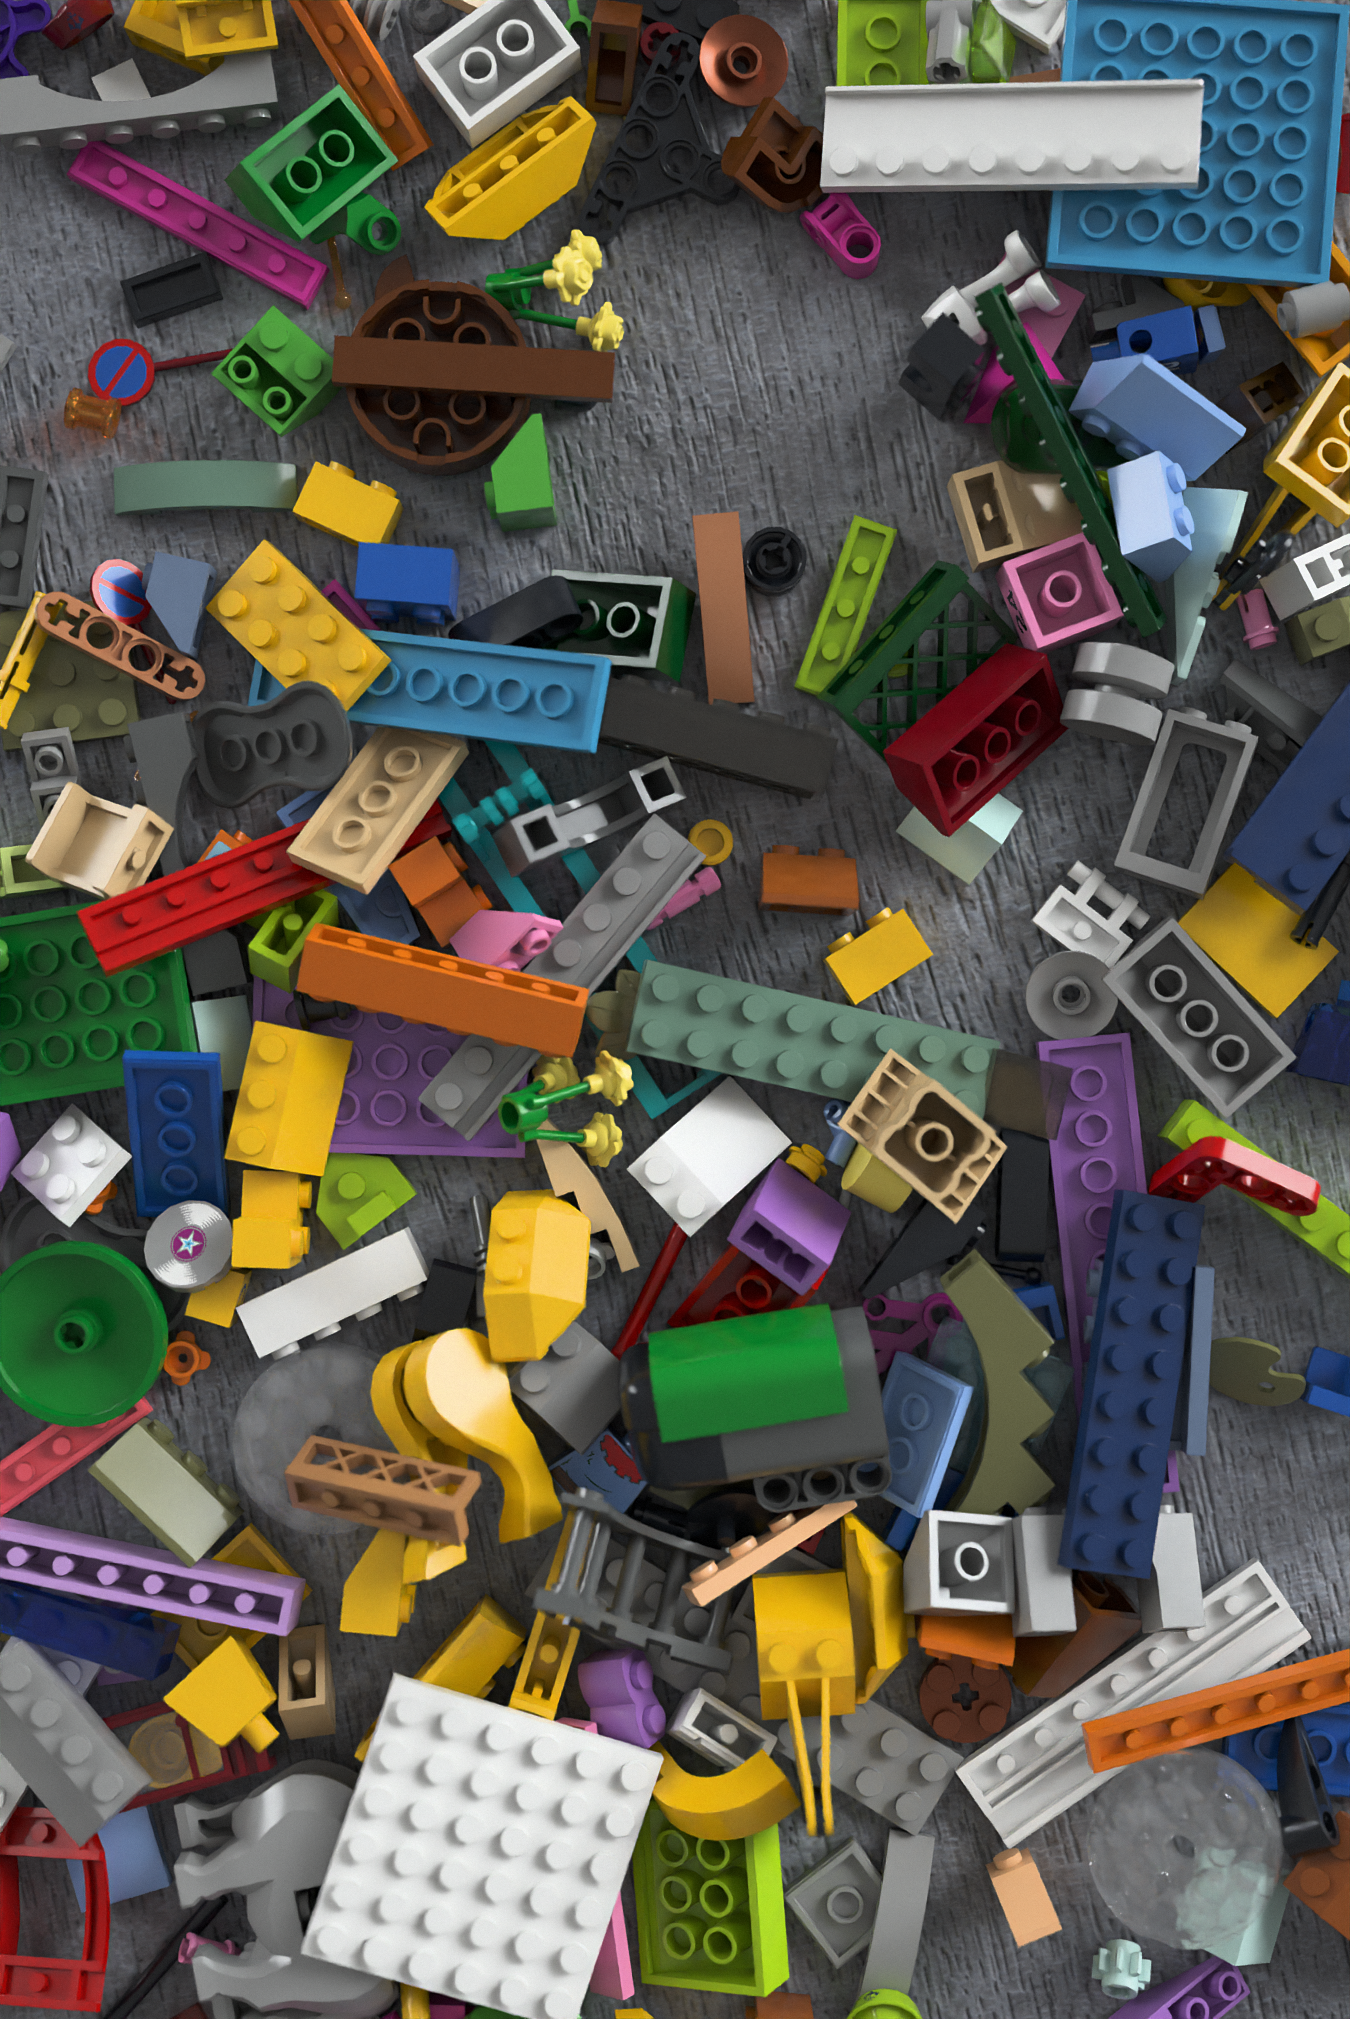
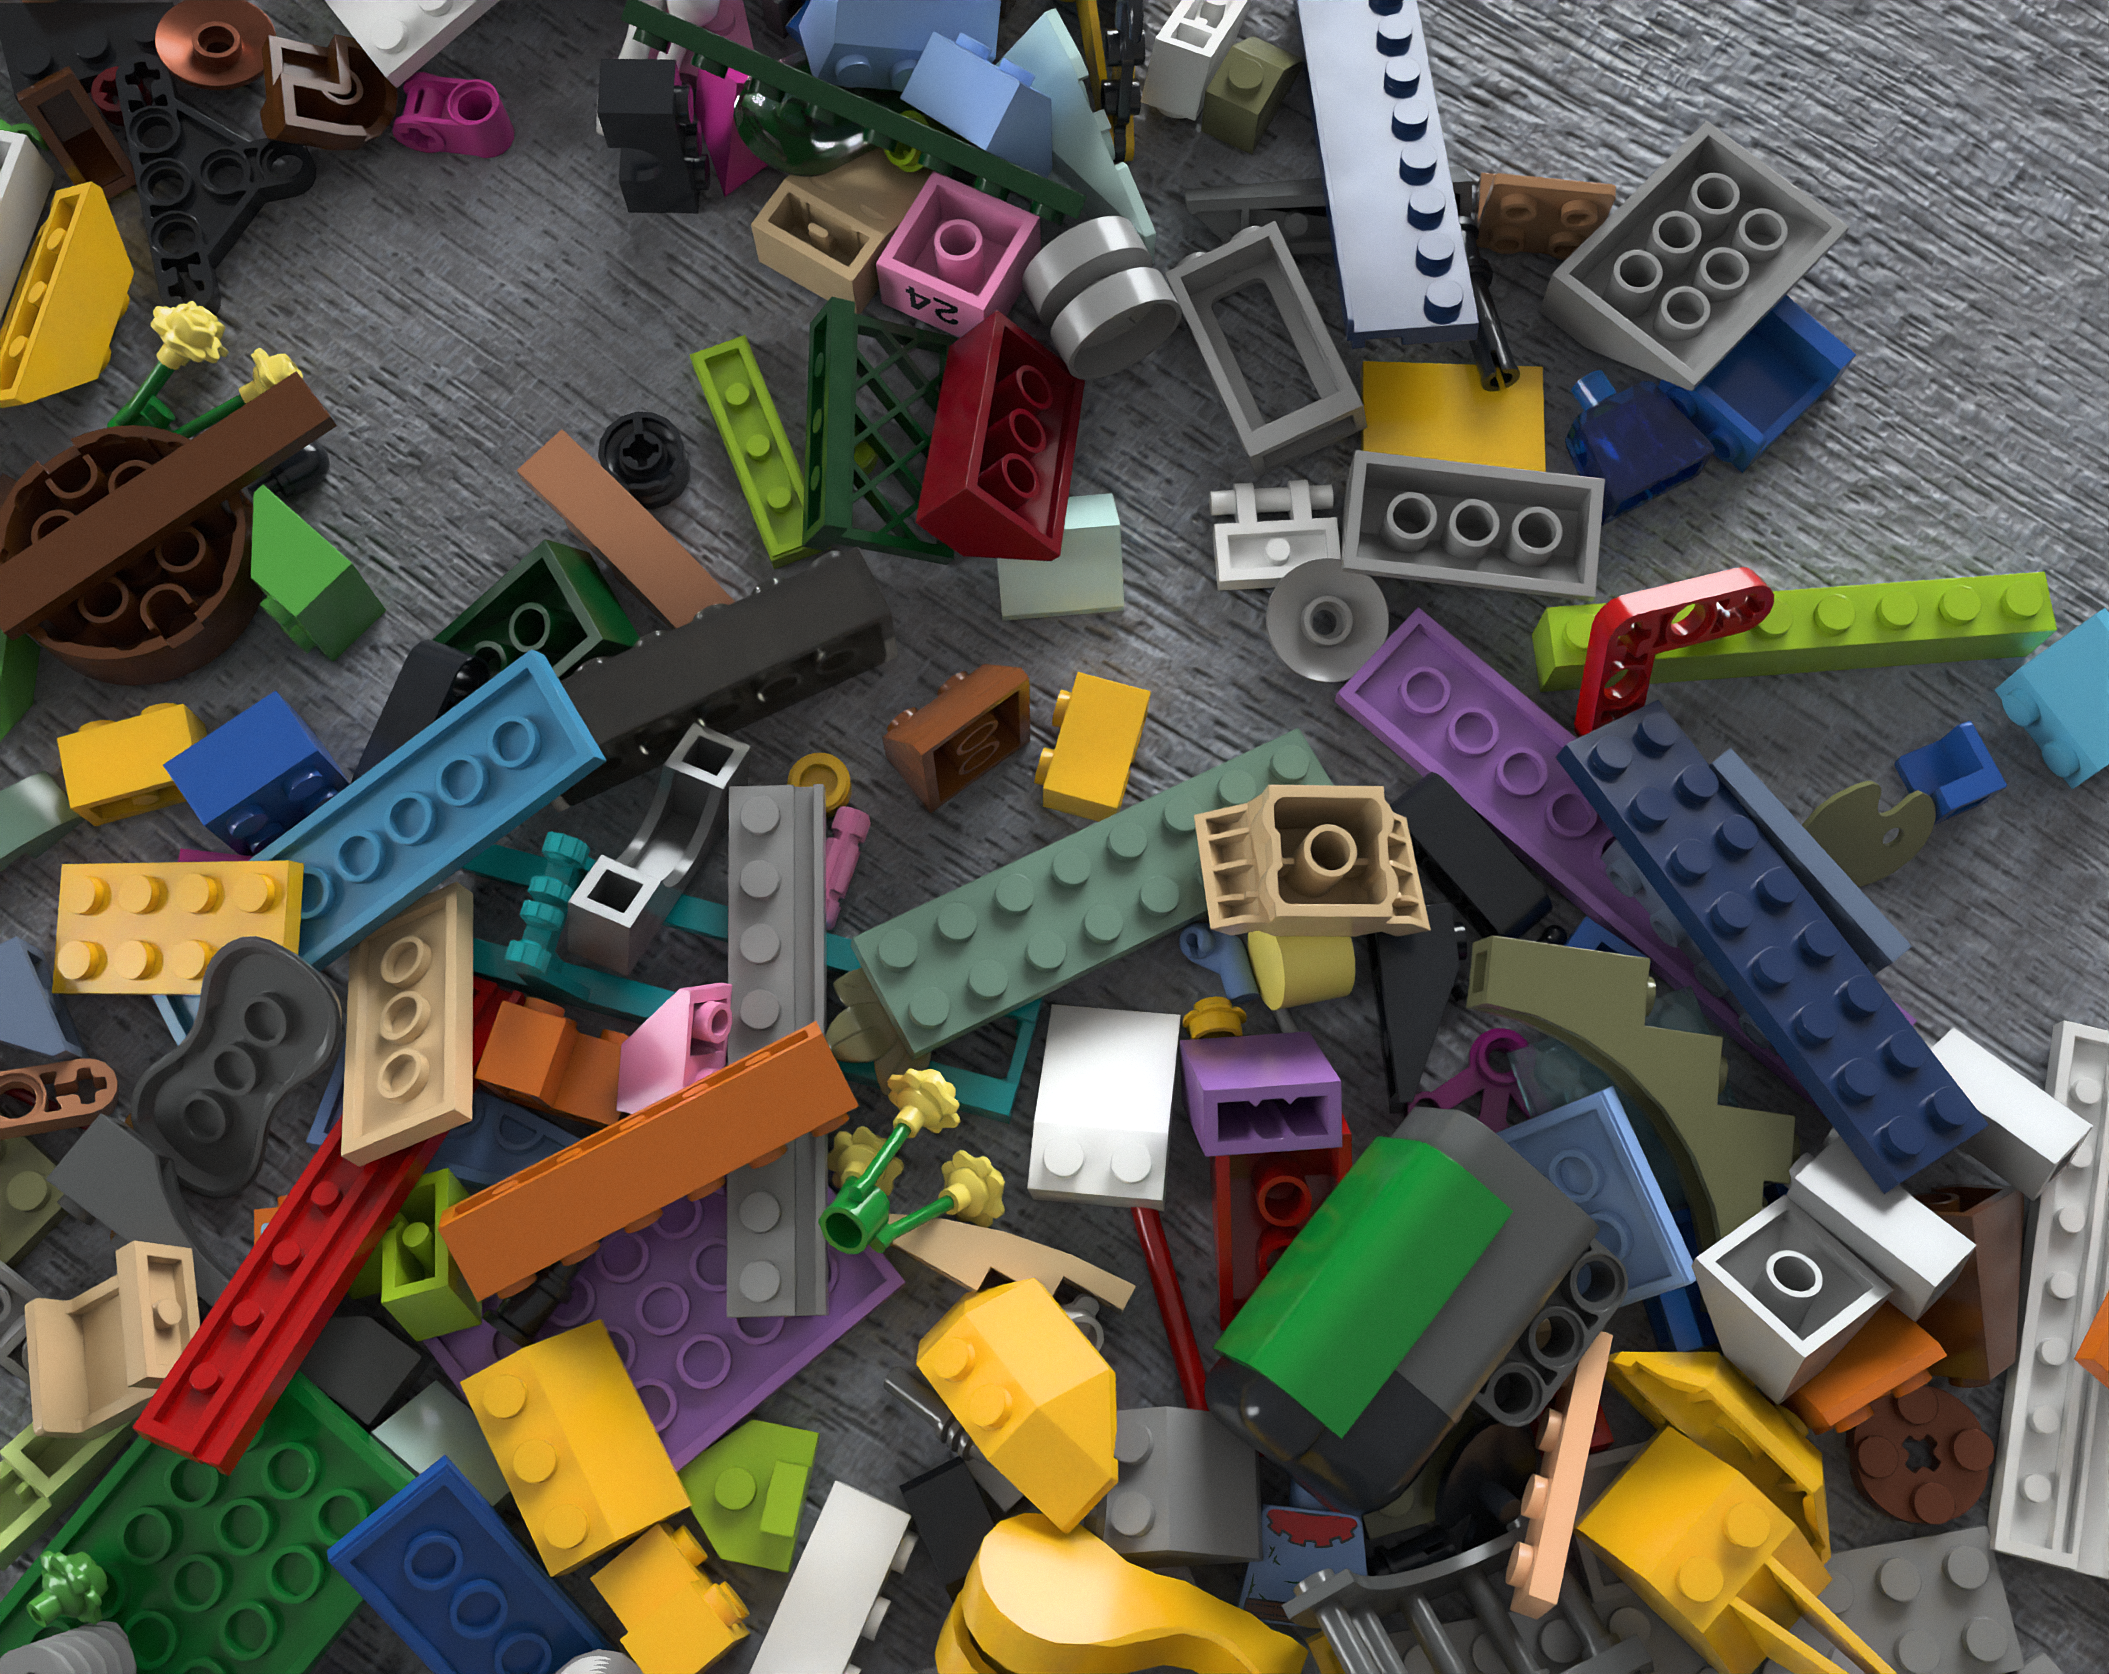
camera: 40 degrees left, 15 degrees down
clear smoke piece [983,1048,1073,1140] -> none
bright pink pin [1235,588,1279,650] -> none

